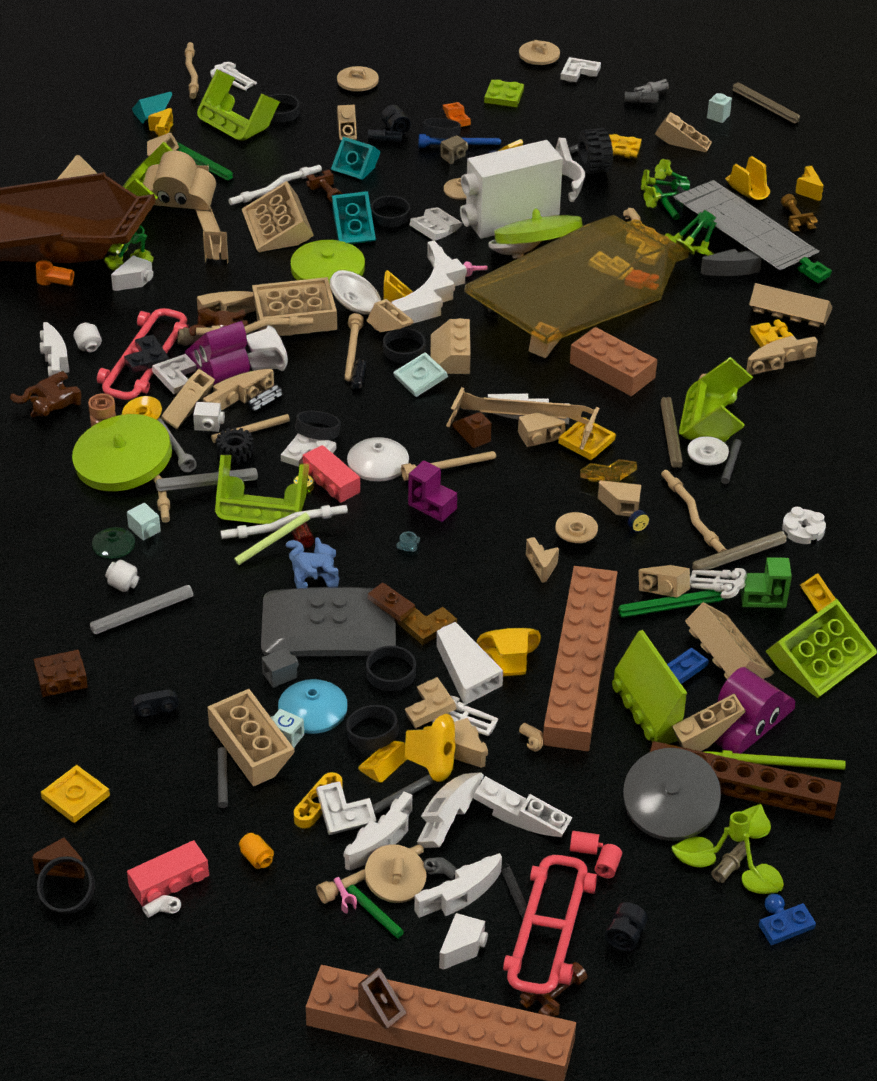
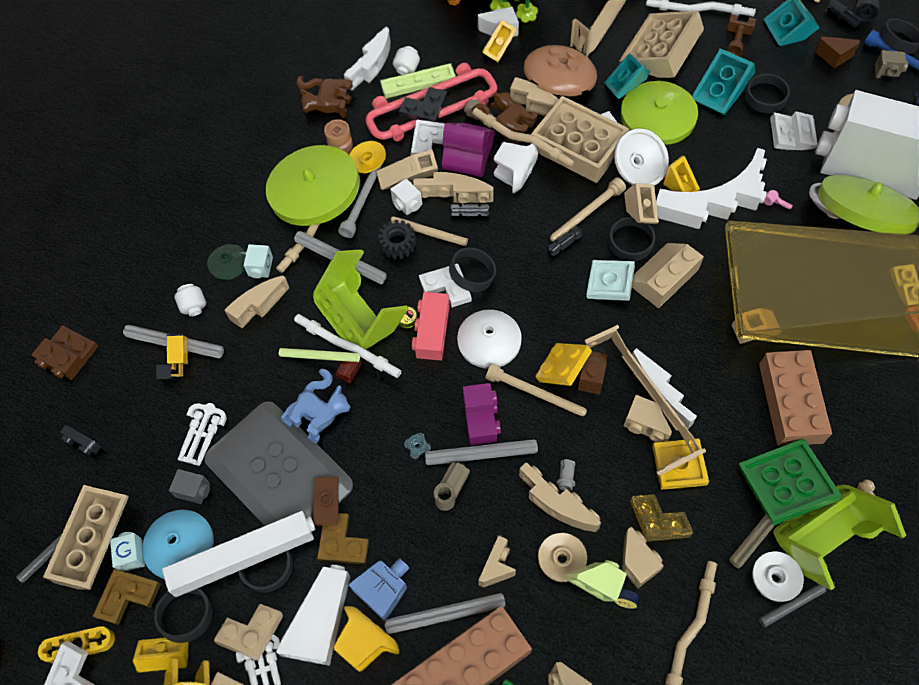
camera: 50 degrees right, 20 degrees up
none -> pearl gold plate [93,569,161,625]
none -> piece [156,333,188,380]
none -> white brick [162,511,315,597]
none -> white piece [178,403,227,466]
none -> tan slope [225,276,289,328]
none -> medium blue torso [349,558,409,622]
none -> yellowish green tile [380,64,456,98]
none -> light grey axle [385,593,505,634]
none -> light grey axle [425,440,538,465]
none -> dark tan piece [434,462,470,511]
none -> yellow slope [482,19,517,62]
none -> tan slope [519,462,601,532]
none -> nougat brick [524,45,597,96]
none -> yellow plate [535,343,592,386]
none -> light grey pin [557,460,576,491]
none -> yellowish green slope [565,560,627,601]
none -> teal slope [605,53,651,98]
none -> green plate [739,438,841,526]
none -> reddish brown slope [816,36,860,68]

